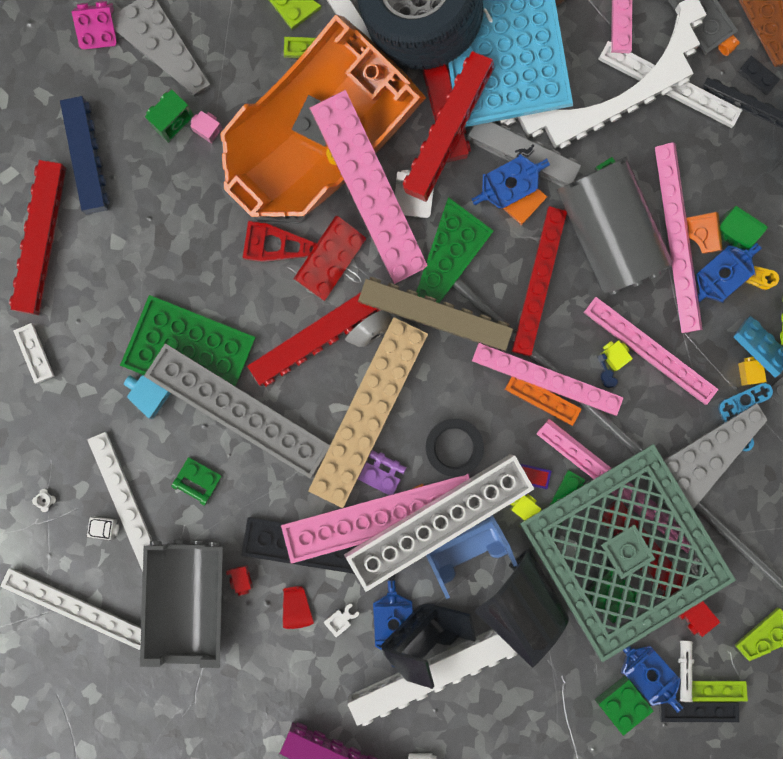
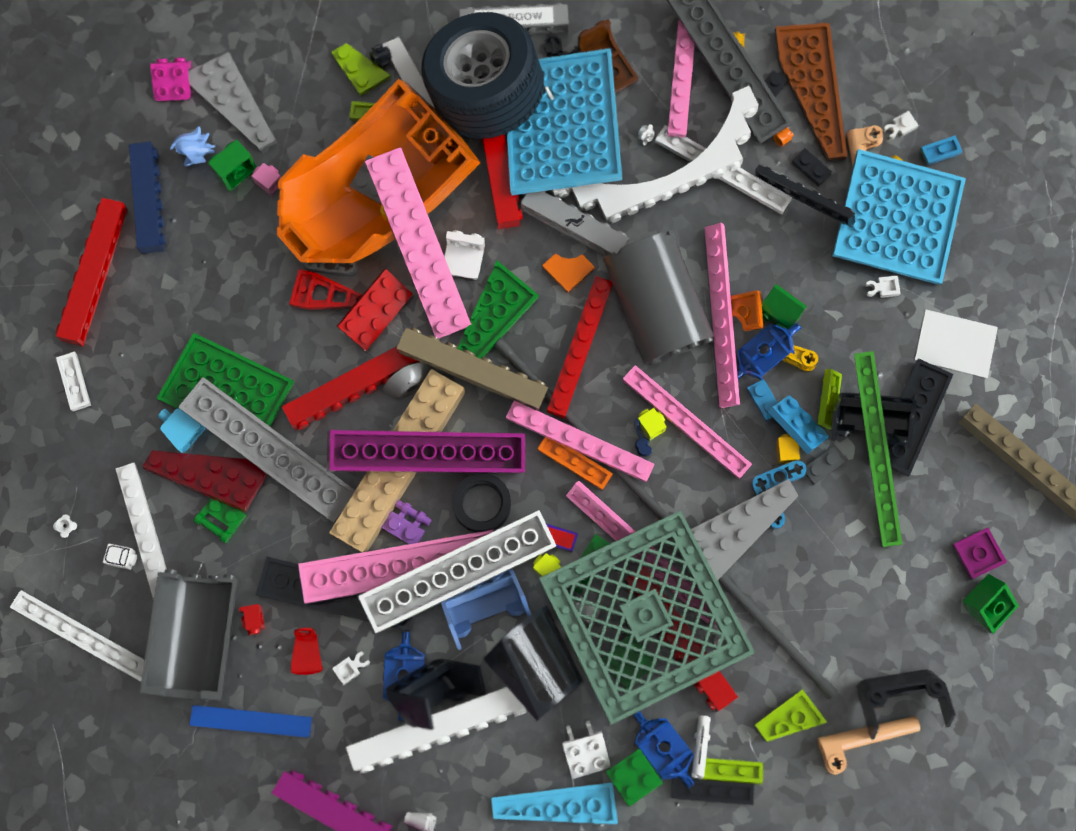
camera: 10 degrees right, 10 degrees down
red brick [403,51,494,202] -> none
blue plate [471,154,550,209] -> none
none -> dark red wing [142,450,268,513]
none -> light blue hair [170,126,215,166]
none -> blue tile [190,705,312,738]
none -> magenta brick [327,430,525,473]
none -> medium azure wing [491,783,618,824]
none -> white plate [563,720,611,779]
none -> white plate [638,124,655,145]
none -> dark azure plate [746,379,778,422]

